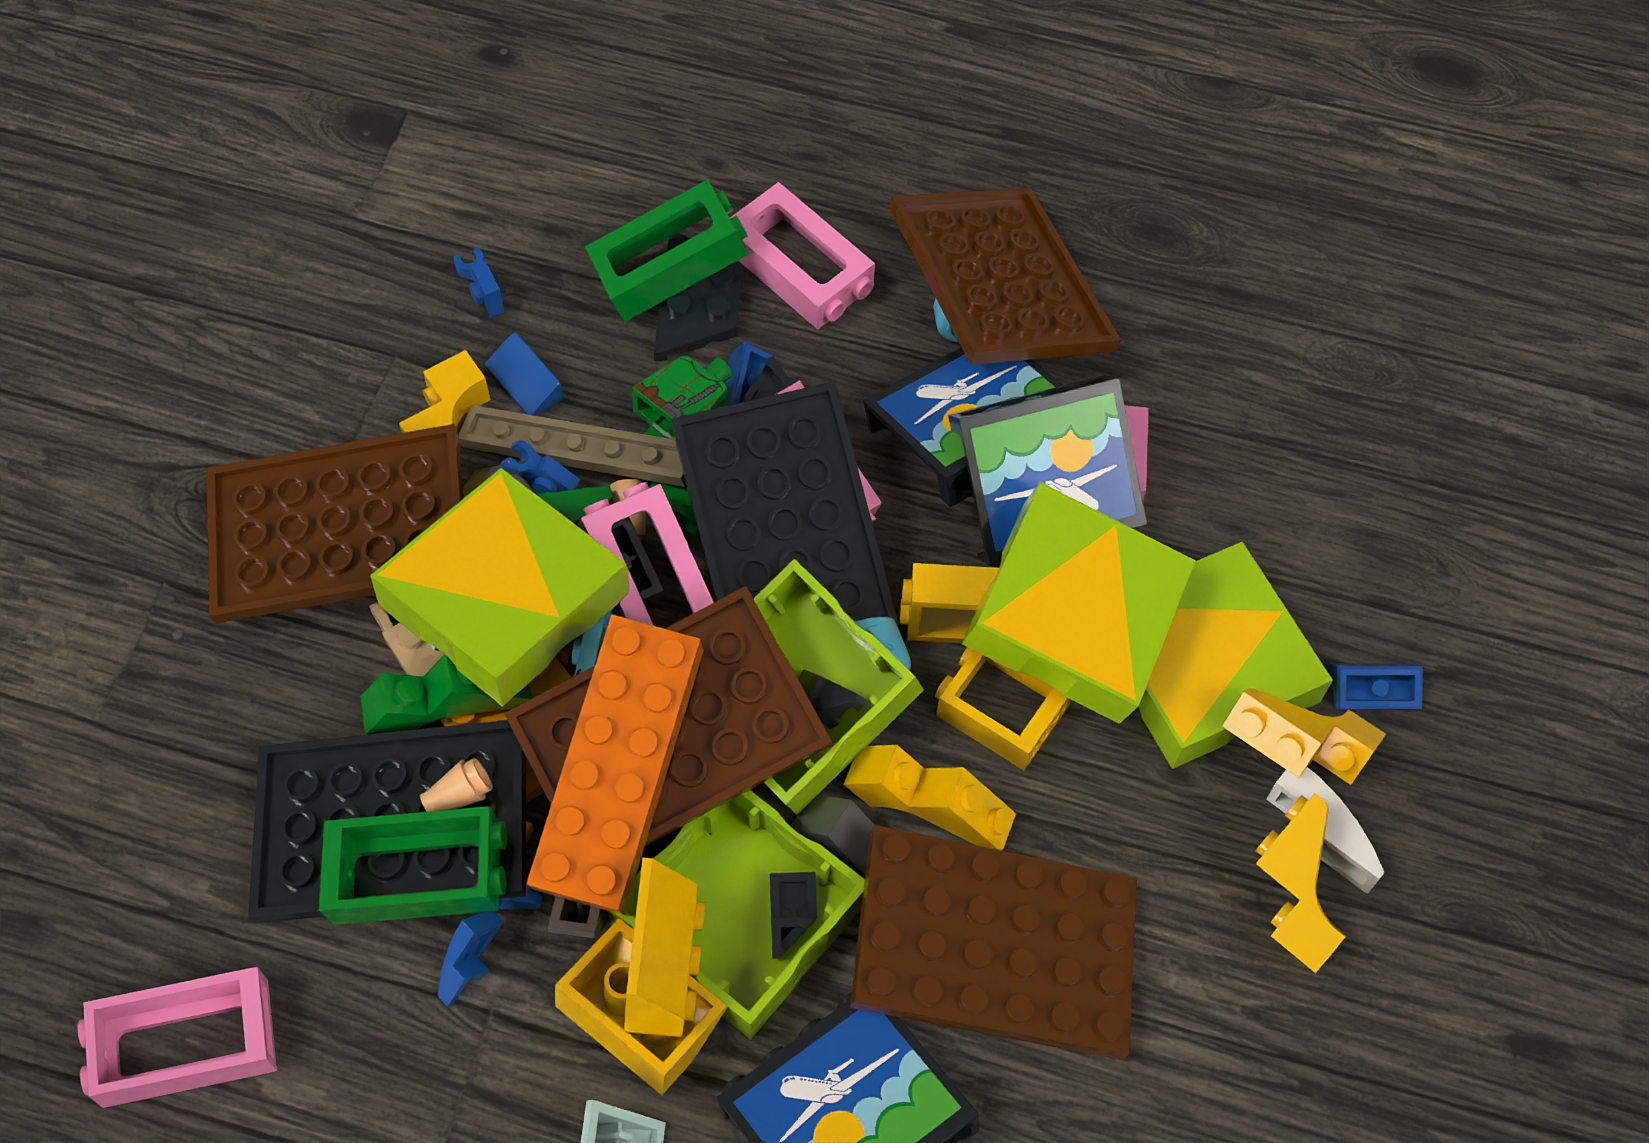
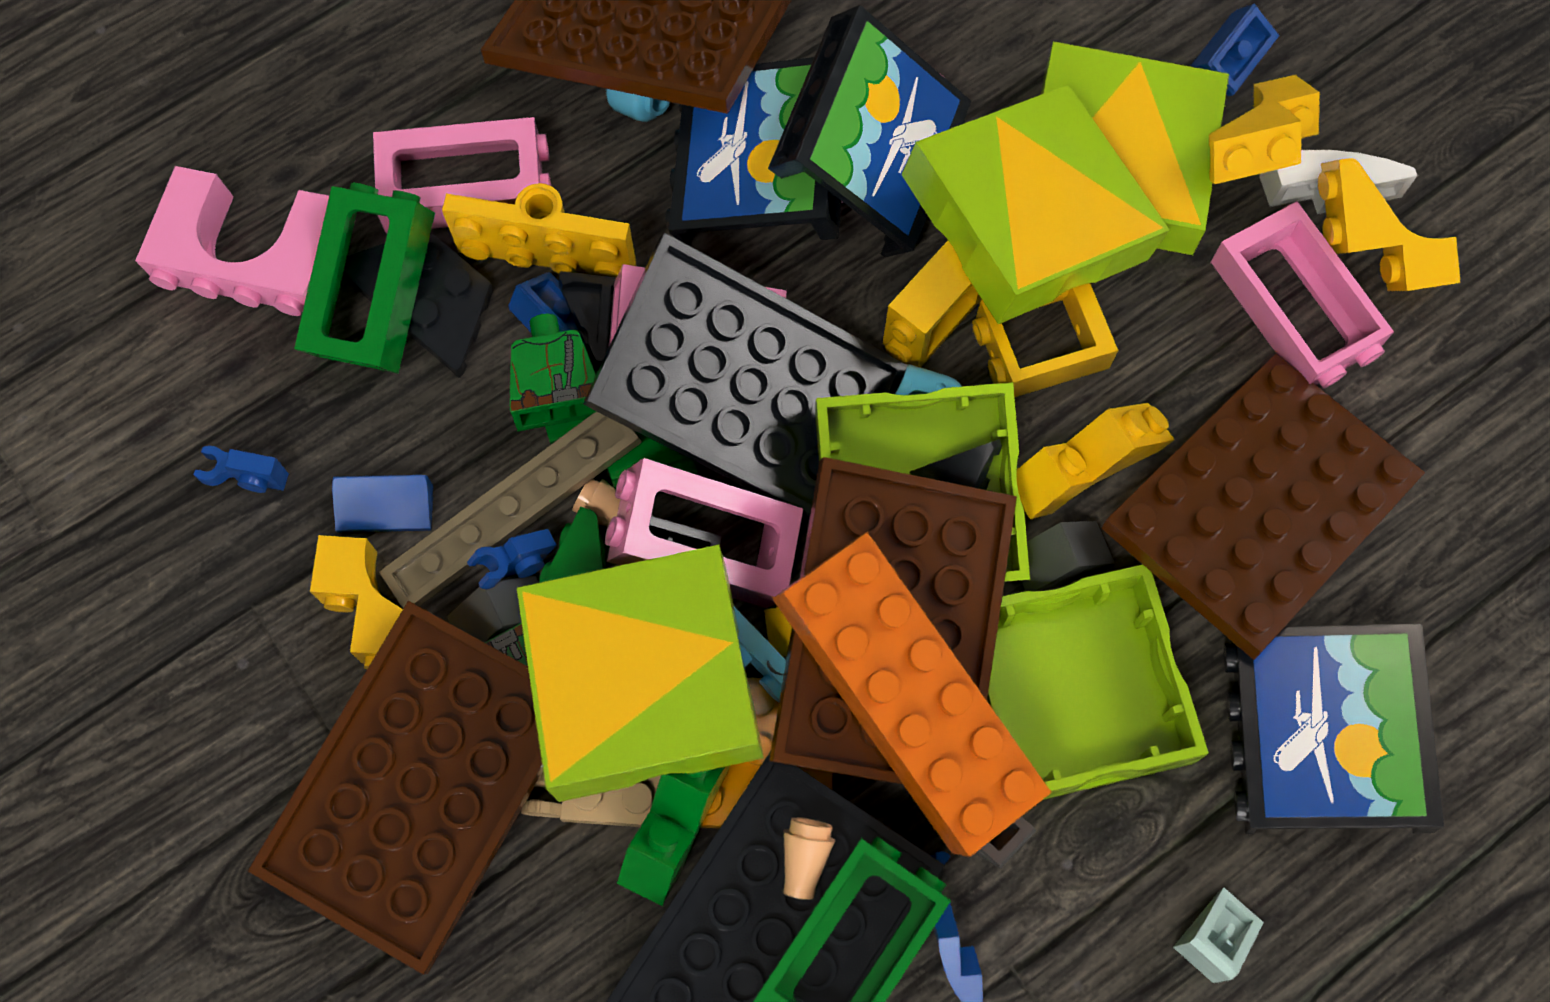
camera: 50 degrees left, 10 degrees up
yellow slope [555,918,727,1095] -> none
yellow slope [624,857,705,1037] -> none
black slope [770,872,817,959] -> none
none -> bright pink arch [135,166,356,316]
none -> yellow plate [442,183,637,277]
none -> bright pink piece [1211,201,1394,388]

